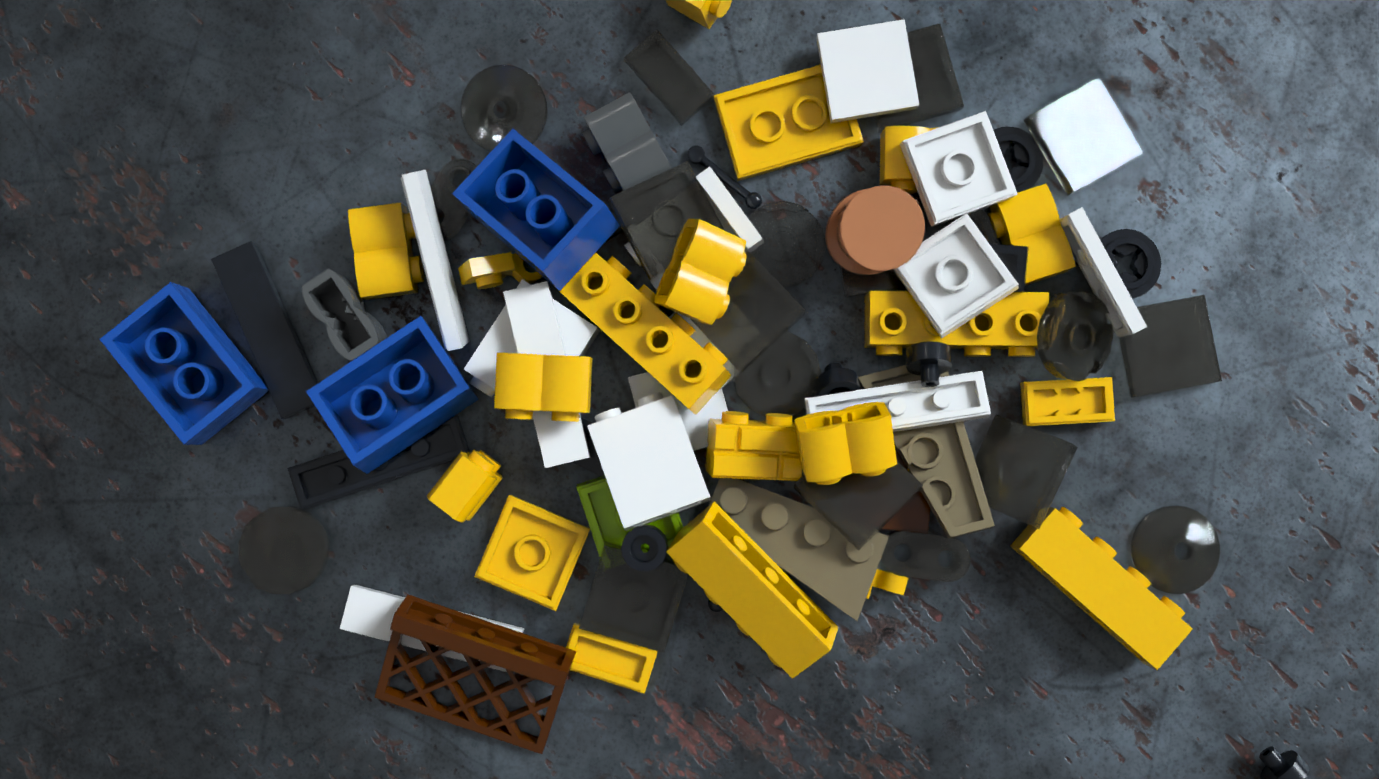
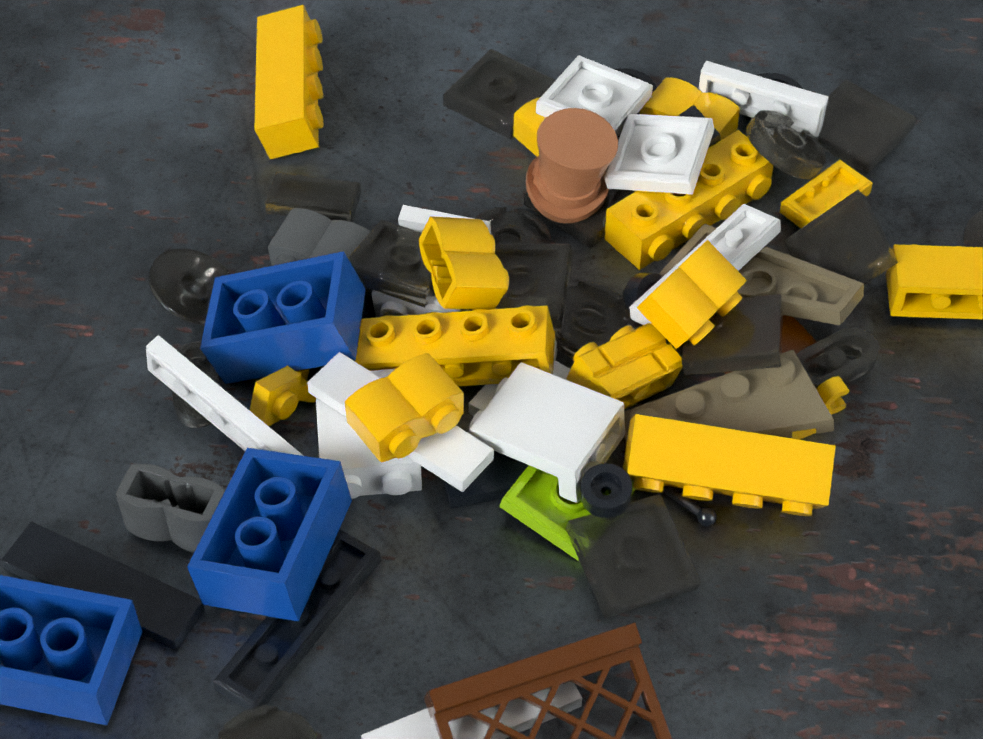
camera: 40 degrees left, 35 degrees down
yellow brick [348,202,424,300] -> none
yellow brick [427,450,503,523] -> none
yellow tile [474,495,590,611] -> none
yellow tile [566,623,658,694] -> none
yellow tile [713,65,864,181] -> none
white tile [816,19,919,123] -> none
black tile [906,342,952,387] -> none
clear smoke tile [1023,78,1143,196] -> none

